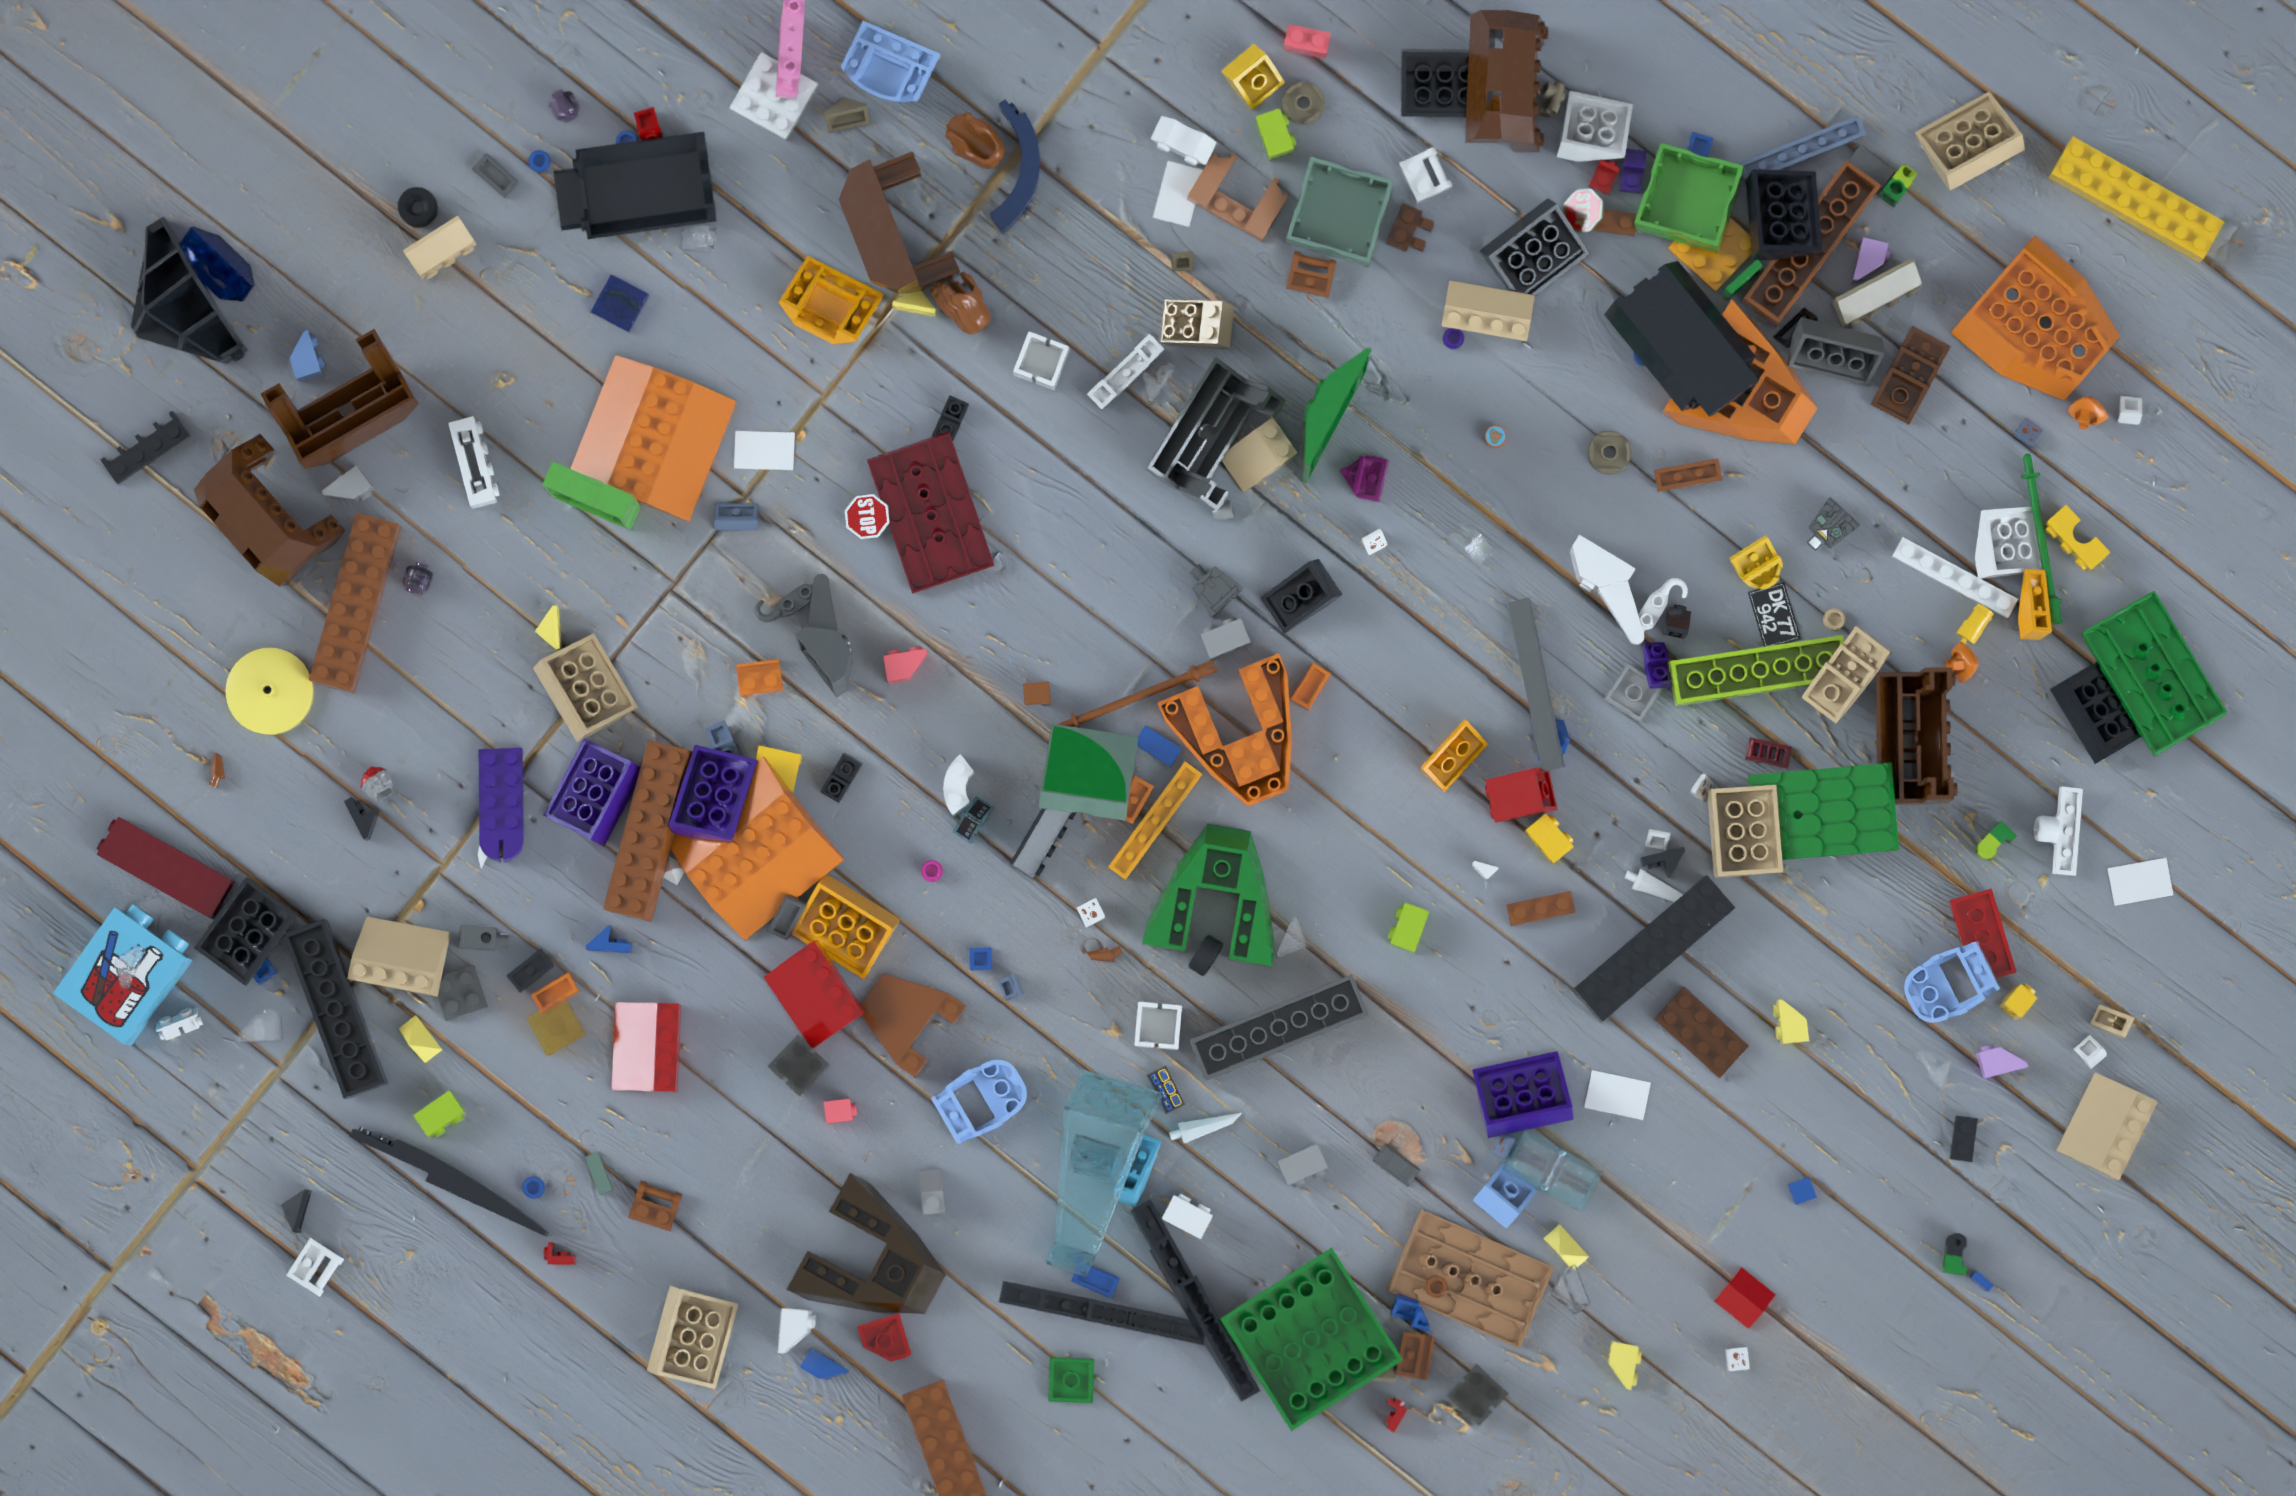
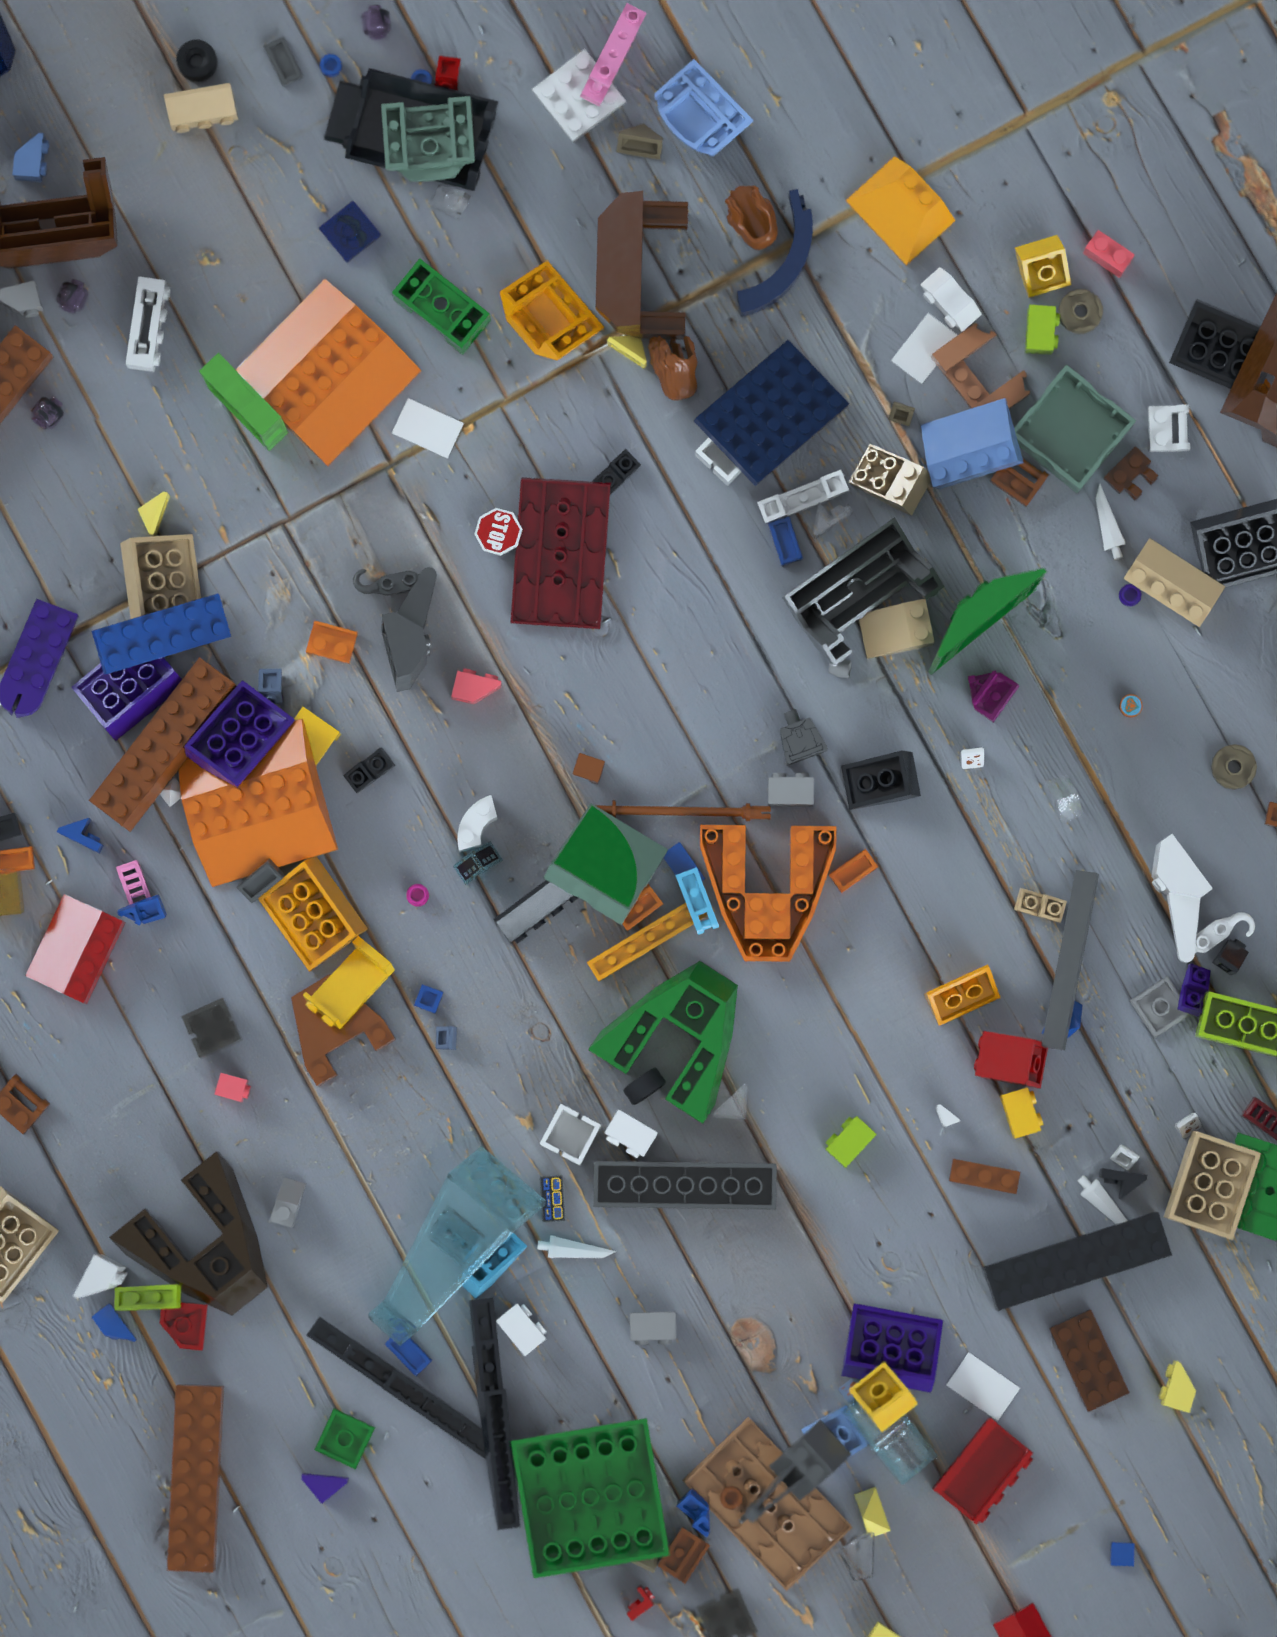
camera: 20 degrees right, 0 degrees up
sand blue slope [714,503,759,530] -> none
red slope [764,940,867,1050] -> none
light blue slope [931,1060,1027,1144] -> none
white slope [1077,898,1106,927] -> none
dark orange bar [1087,946,1123,962] -> none
dark grey tile [1373,1143,1421,1187] -> none
none -> clear purple head [56,279,89,314]
none -> blue plate [92,593,231,674]
none -> lime plate [114,1284,181,1311]
none -> bright pink slope [116,860,151,905]
none -> blue slope [117,895,167,926]
none -> dark purple slope [301,1473,349,1504]
none -> yellow panel [303,936,395,1030]
none -> sand green slope [381,96,475,182]
none -> green plate [392,258,491,355]
none -> white piece [605,1109,658,1158]
none -> medium azure plate [675,867,719,935]
none -> dark blue plate [694,340,849,486]
none -> dark grey slope [739,1419,851,1524]
none -> blue tile [768,516,803,566]
none -> light orange slope [846,156,955,266]
none -> yellow slope [848,1362,918,1432]
none -> medium blue slope [921,398,1024,489]
none -> red panel [932,1417,1033,1524]
none -> tan slope [1014,888,1067,923]
none -> white bar [1096,484,1126,560]

